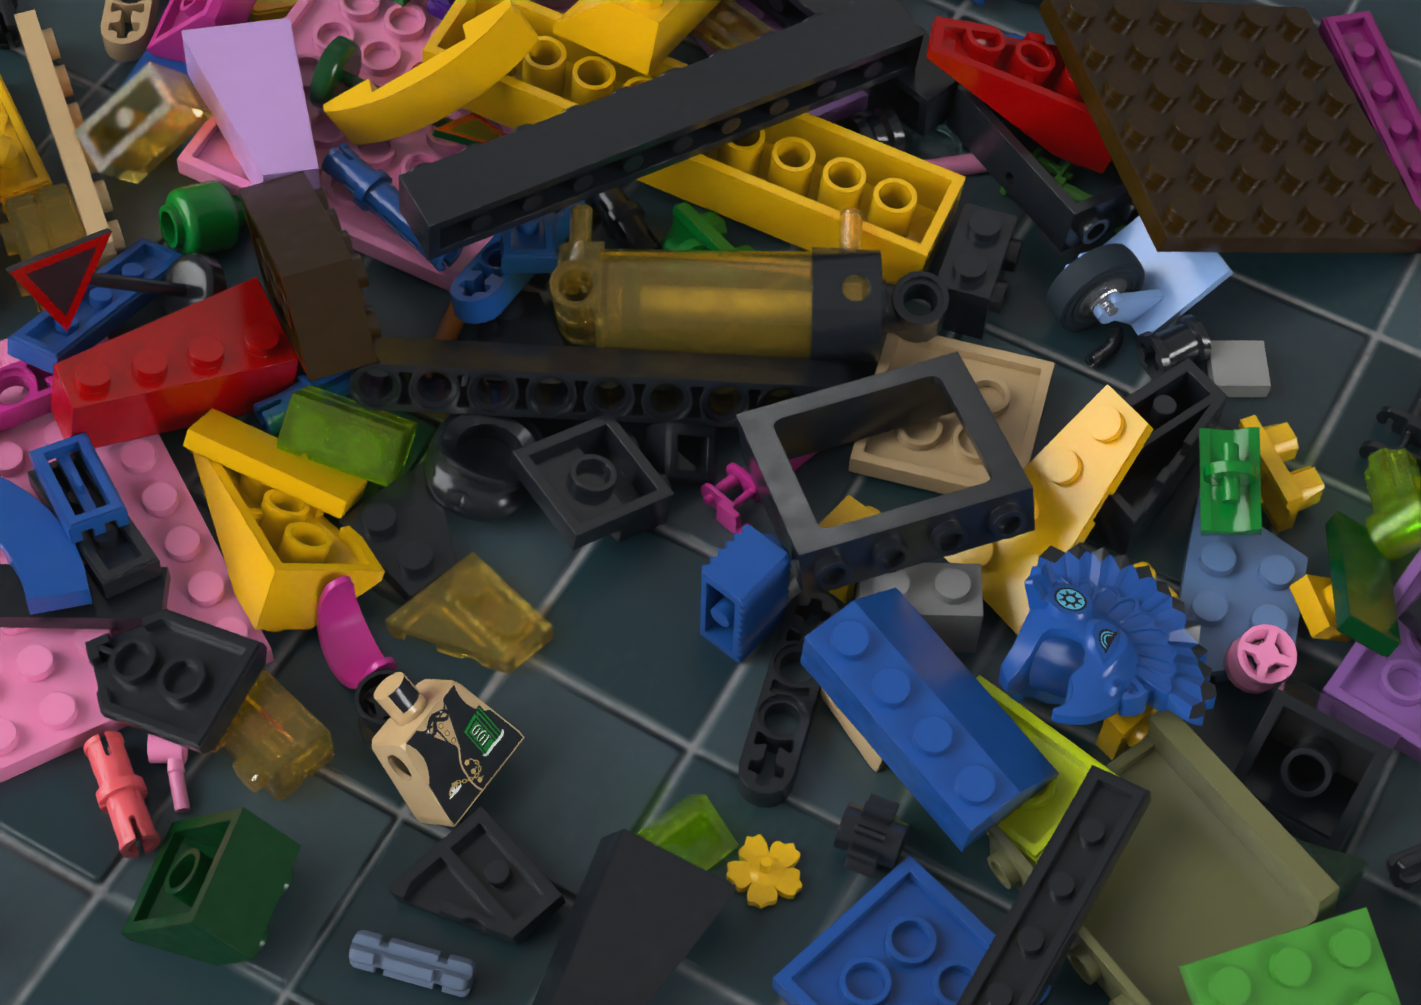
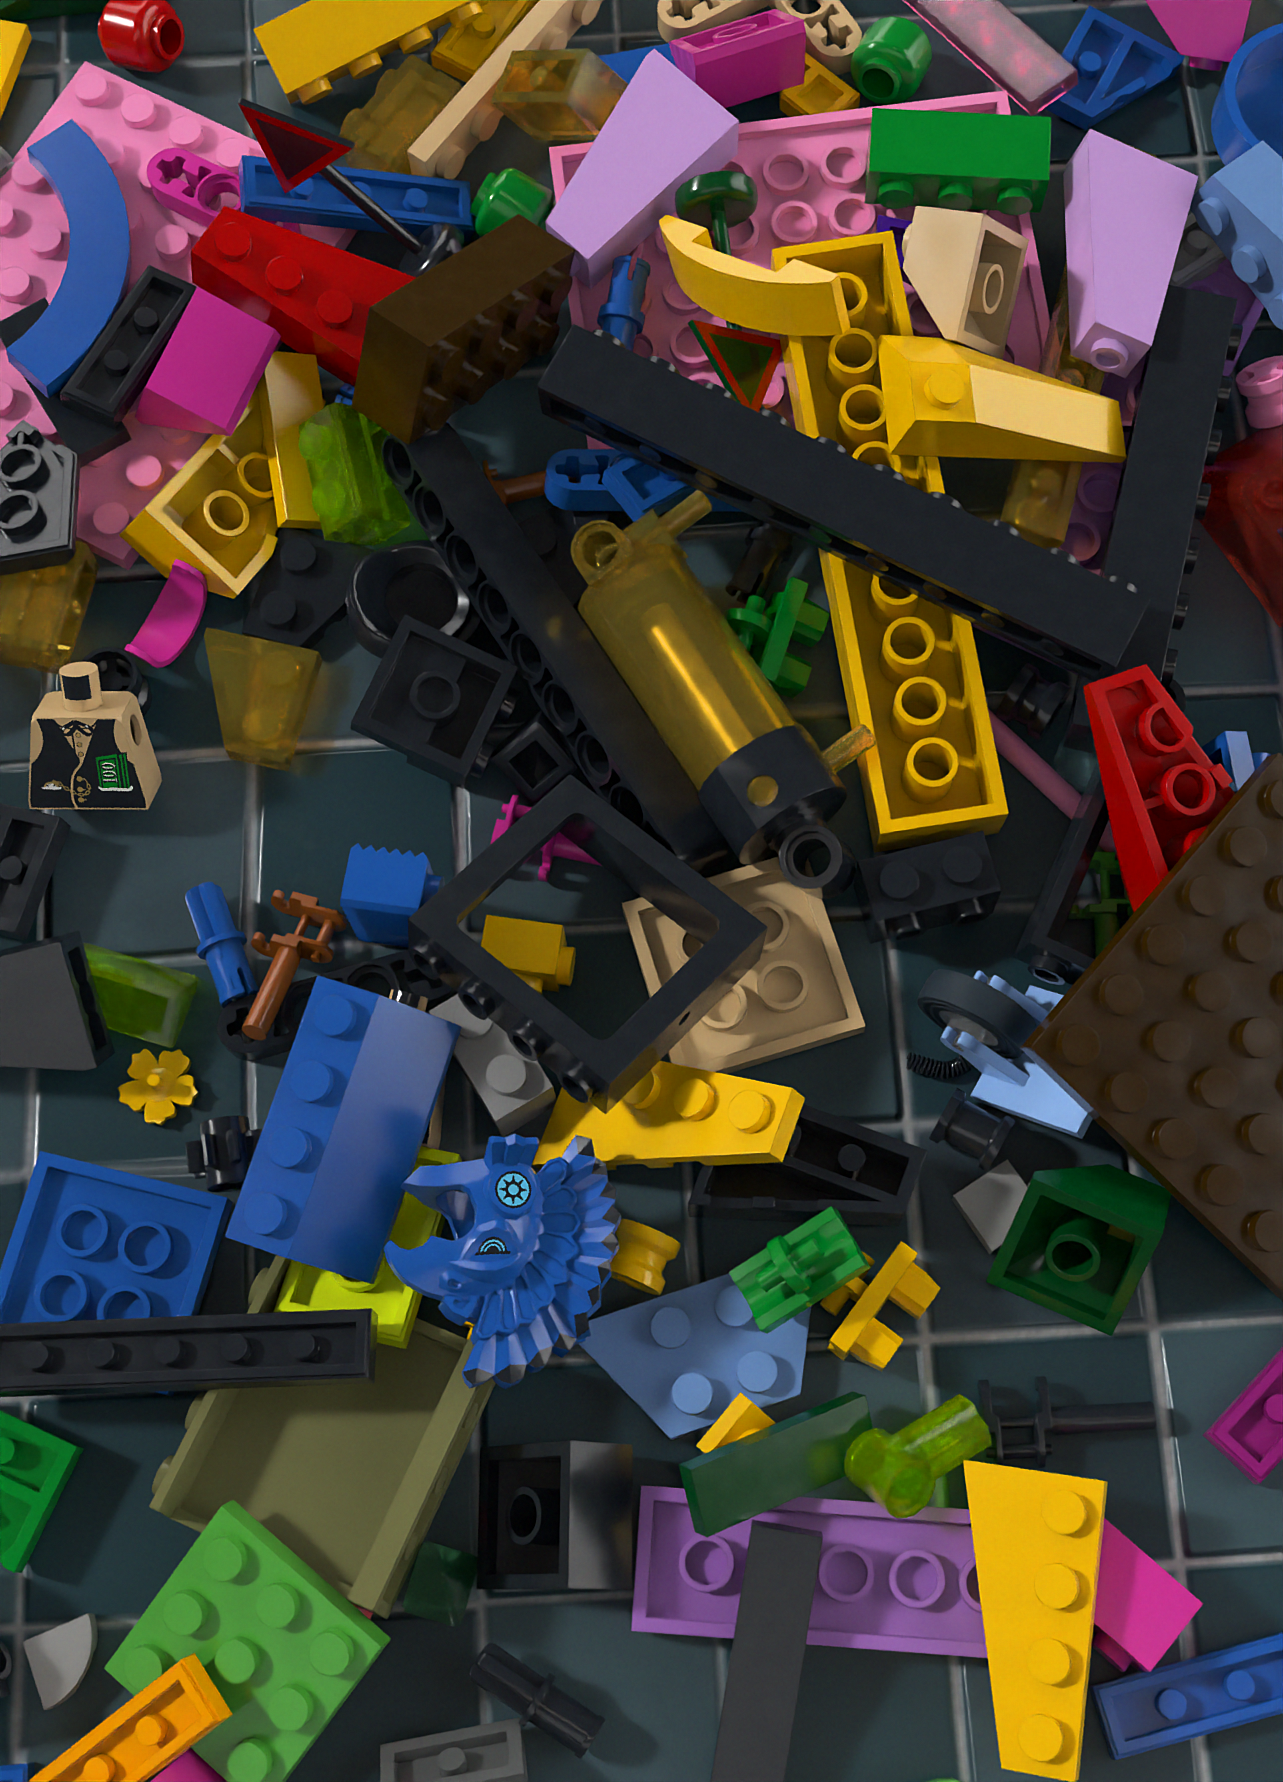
camera: 65 degrees right, 15 degrees up
blue tile [29,432,130,544] -> none
bright pink wheel [1224,624,1297,694] -> none
none -> dark pink slope [135,287,281,436]
none -> blue axle [185,882,260,1008]
none -> dark orange piece [242,890,348,1040]
none -> dark green slope [986,1164,1171,1336]

